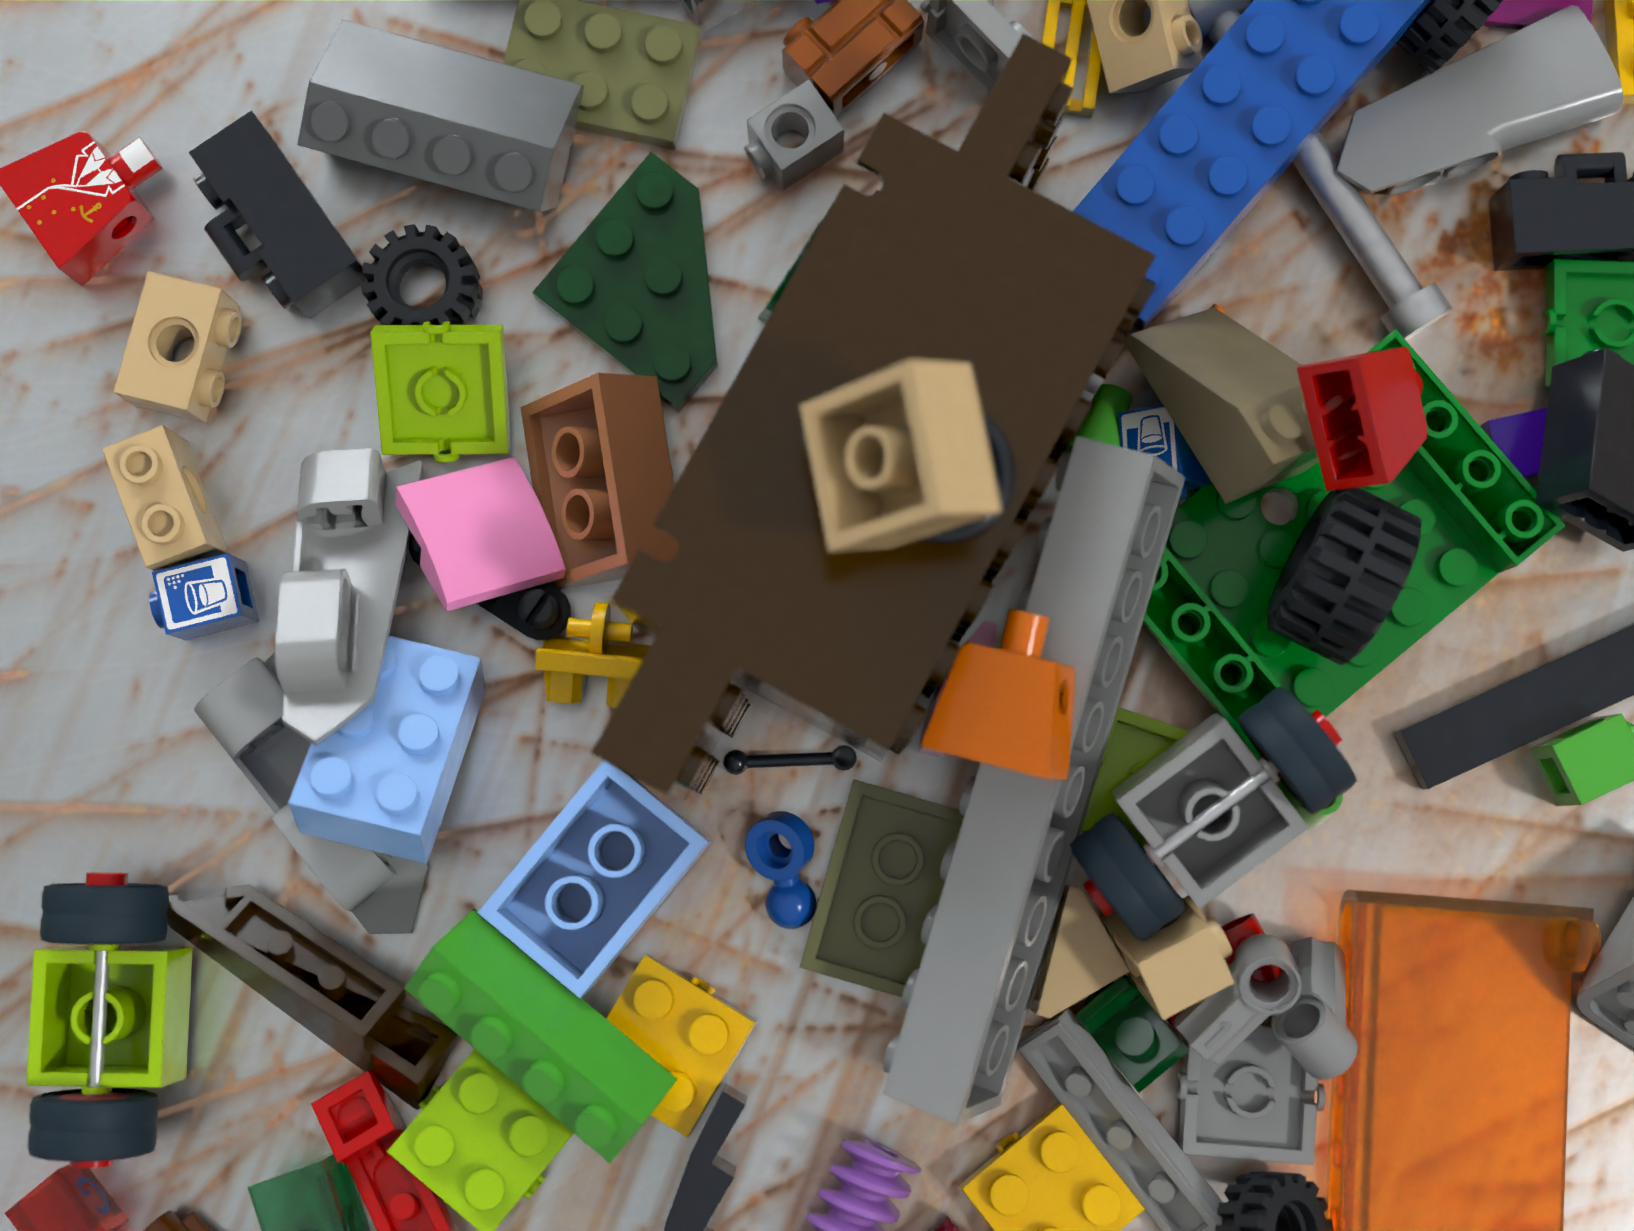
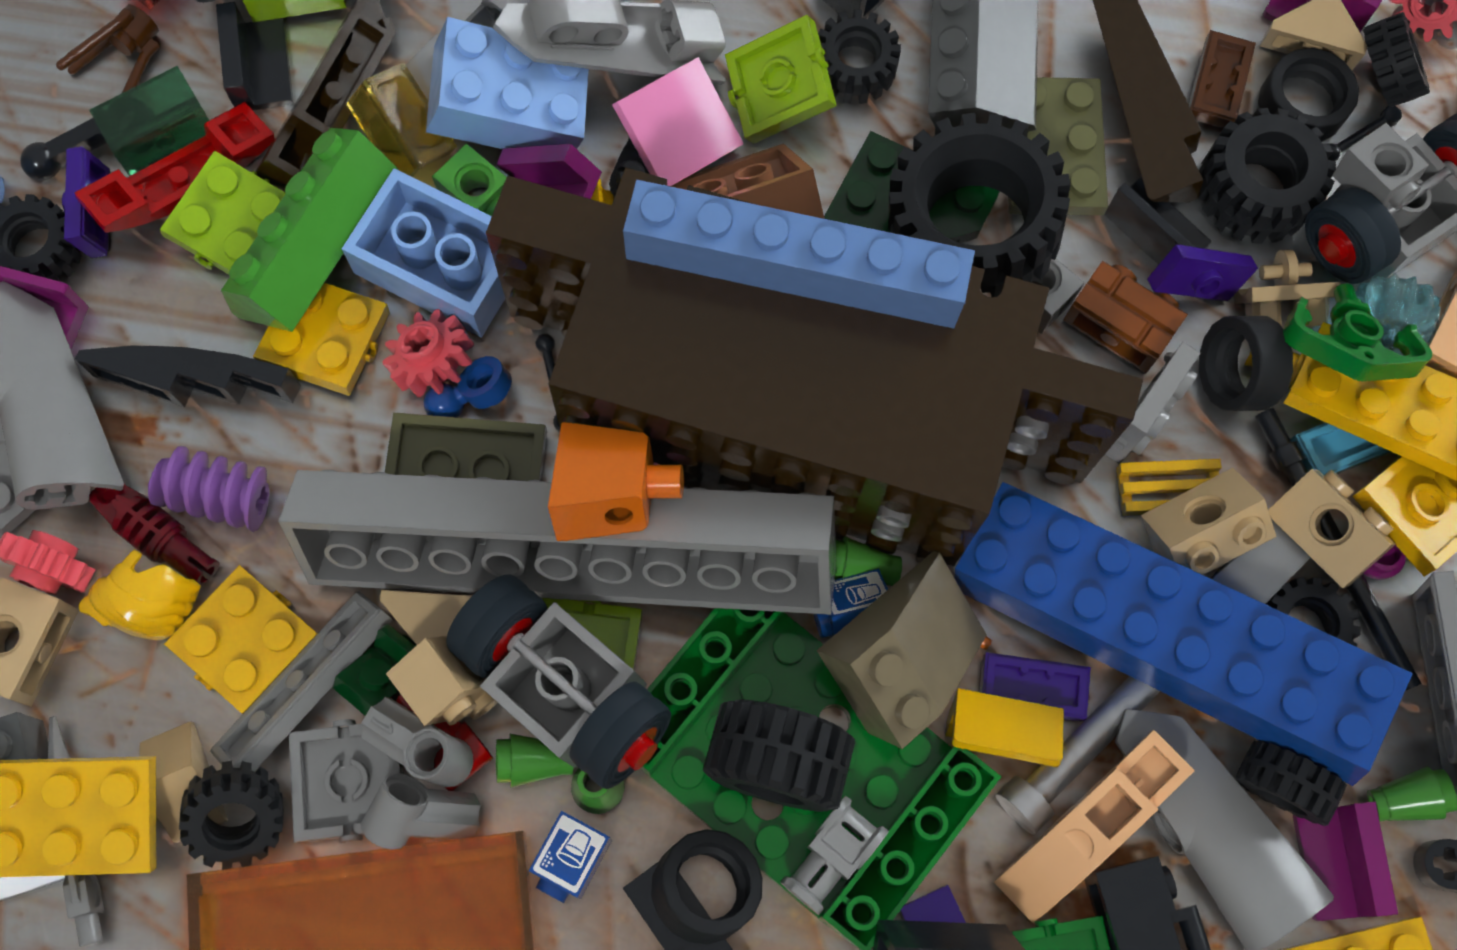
camera: 75 degrees right, 10 degrees down
tan piece [800,360,1016,552] -> none
red torso [1296,346,1428,491] -> none
none -> black panel [216,2,294,110]
none -> clear yellow panel [346,62,457,177]
none -> coral gear [382,309,474,397]
none -> bright green brick [432,143,507,216]
none -> magenta panel [496,144,602,199]
none -> bright green cone [496,733,574,788]
none -> blue brick [529,811,613,903]
none -> medium blue brick [623,179,975,329]
none -> black tyre [651,829,763,944]
none -> light grey connector [780,795,889,915]
none -> black tyre [889,113,1071,297]
none -> yellow panel [945,688,1064,767]
none -> dark purple plate [979,652,1091,722]
none -> light nougat slope [994,730,1195,924]

